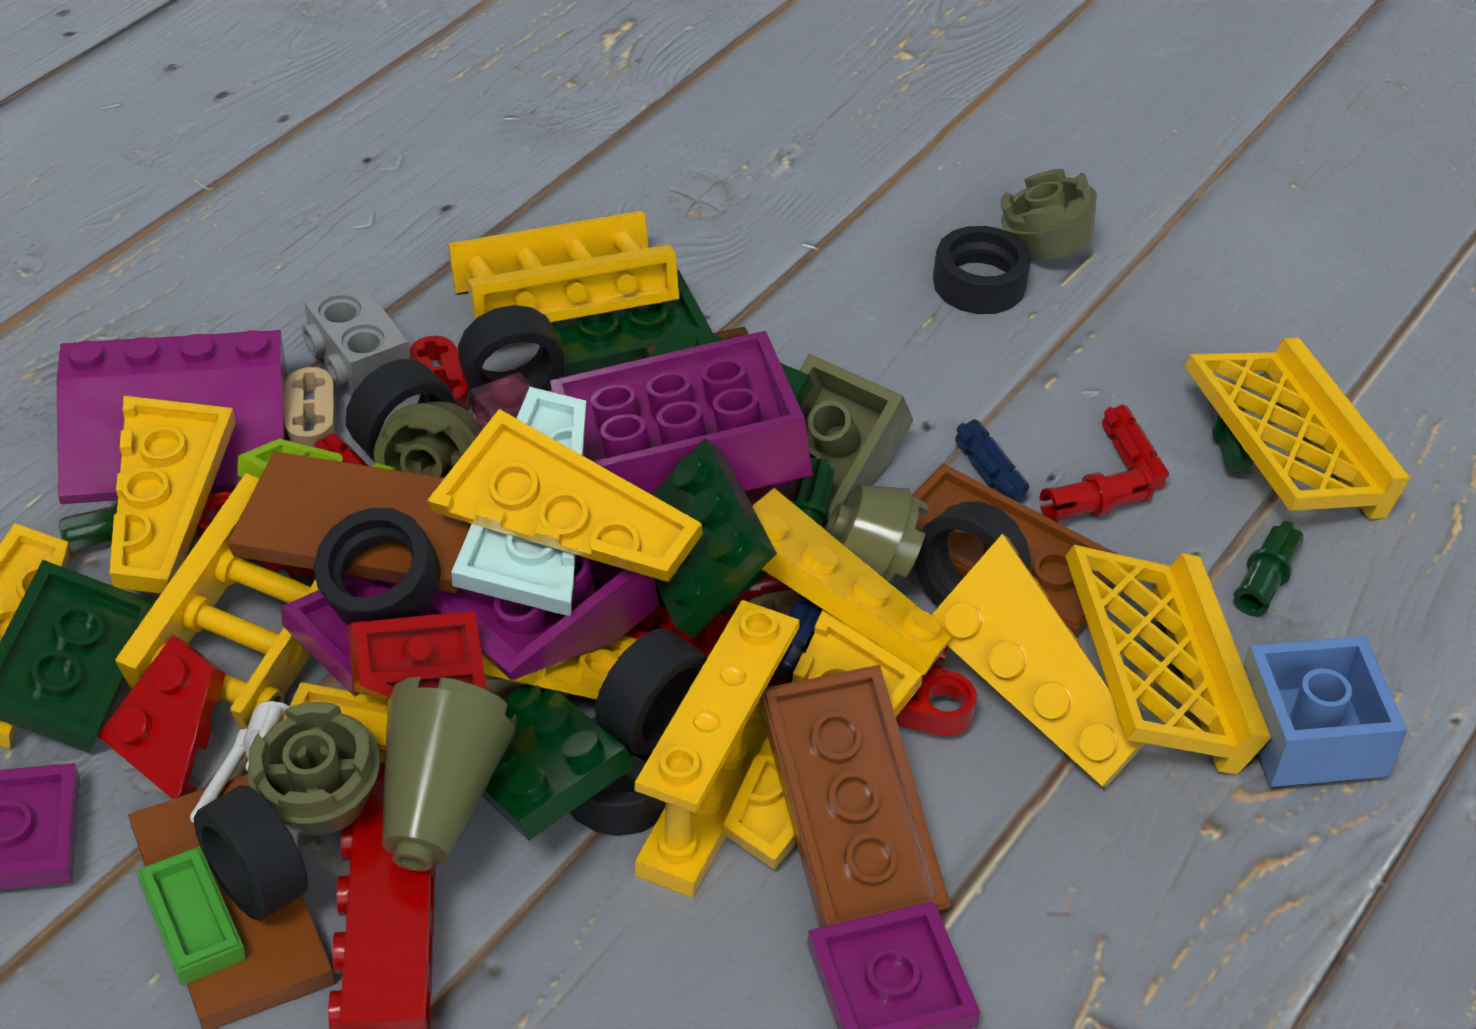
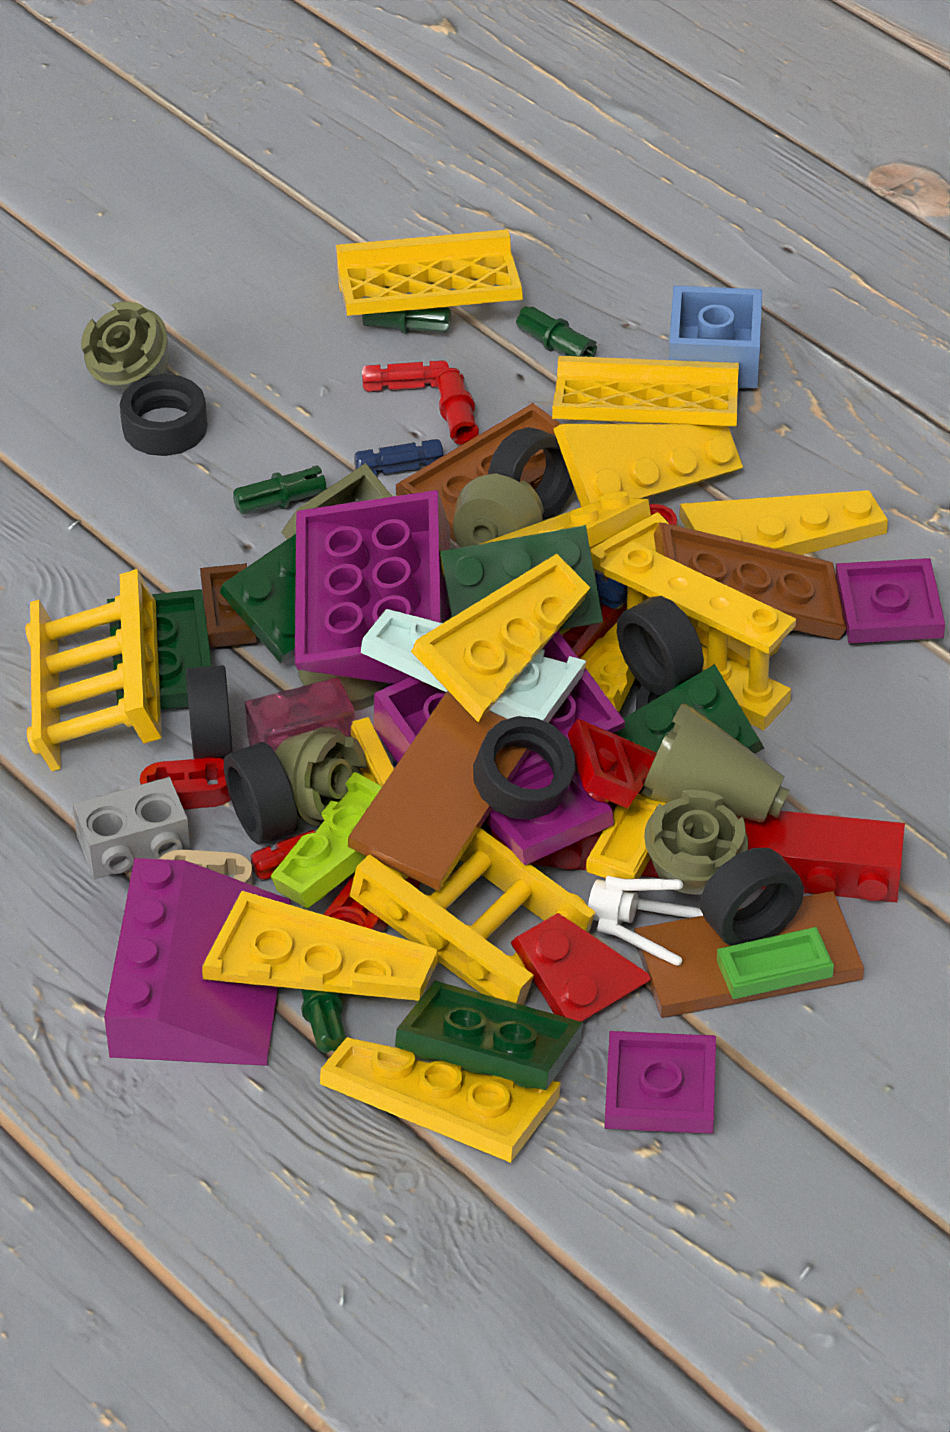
camera: 75 degrees left, 0 degrees up
none -> dark green axle [233,465,327,514]
none -> yellow wing [679,490,888,555]

